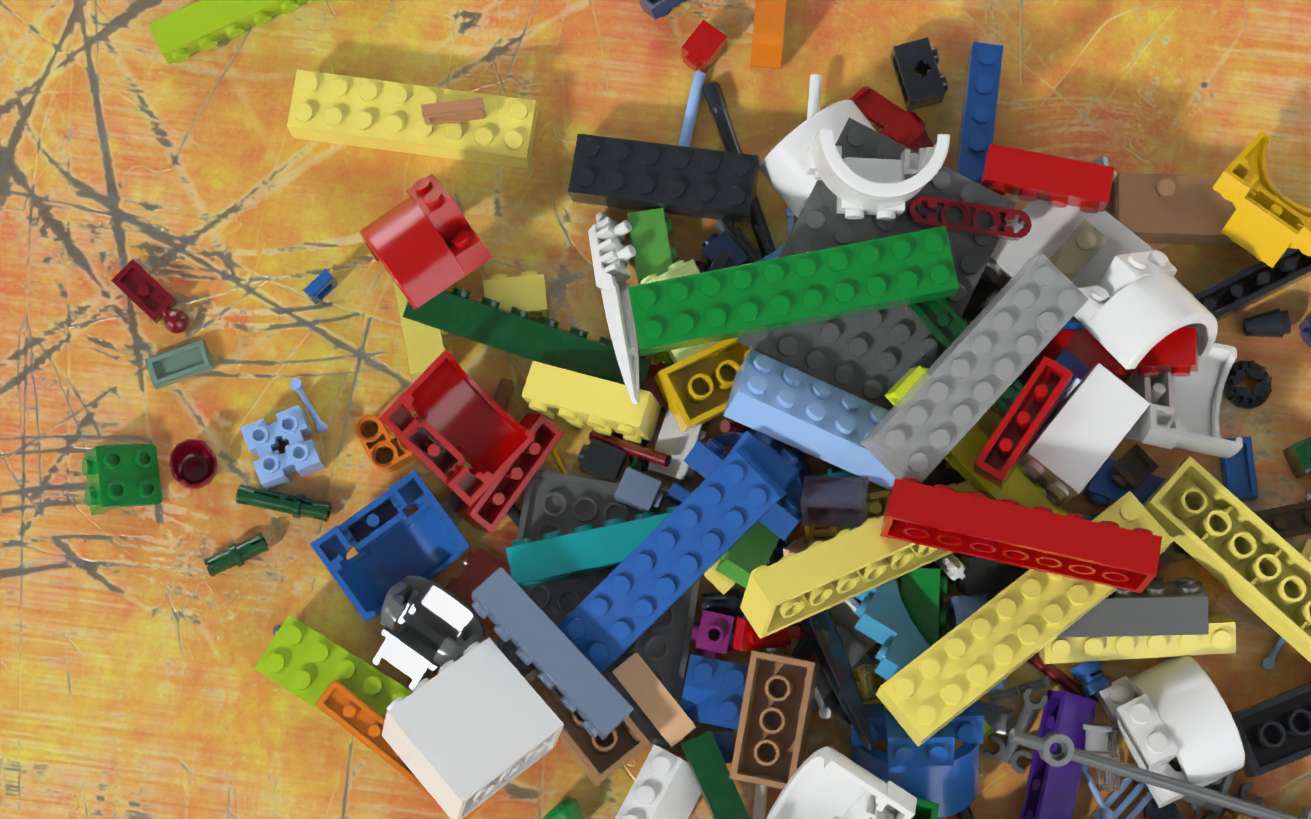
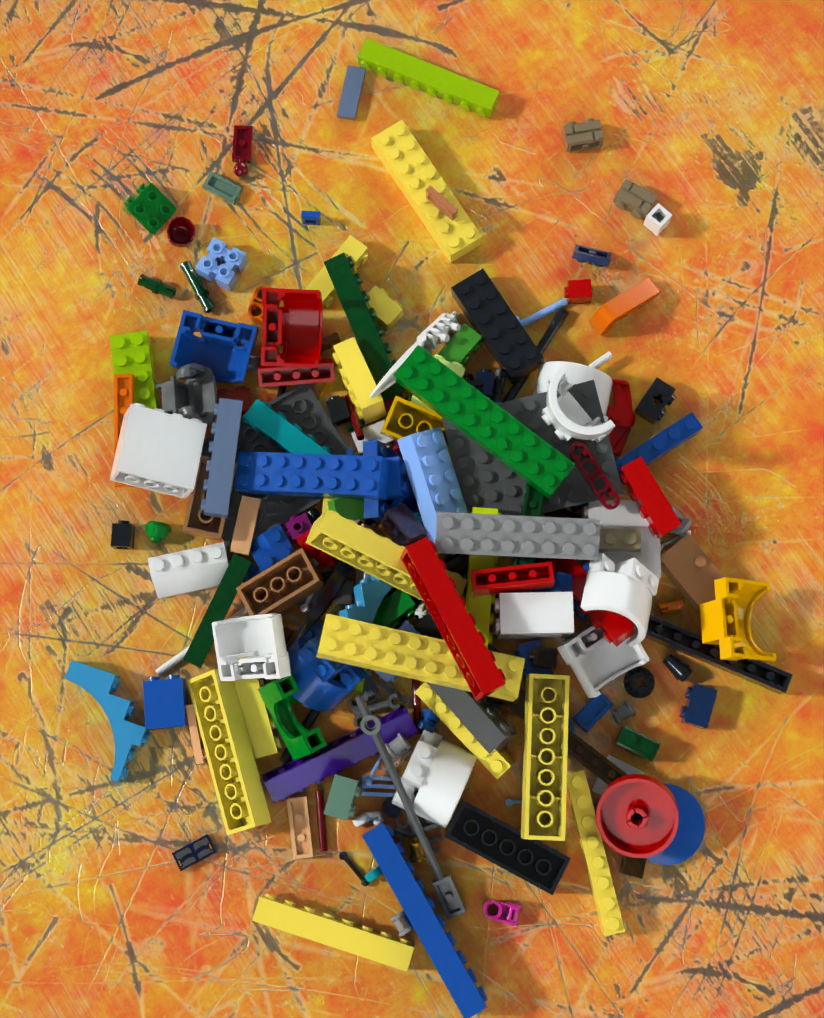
camera: 50 degrees right, 0 degrees up
light blue hinge [290,378,328,434] -> none
piece [360,174,493,309] -> none
sand blue brick [614,467,665,513] -> none
none -> sand blue tile [337,65,366,121]
none -> dark grey bush [610,700,636,725]
none -> orange pin [658,597,684,615]

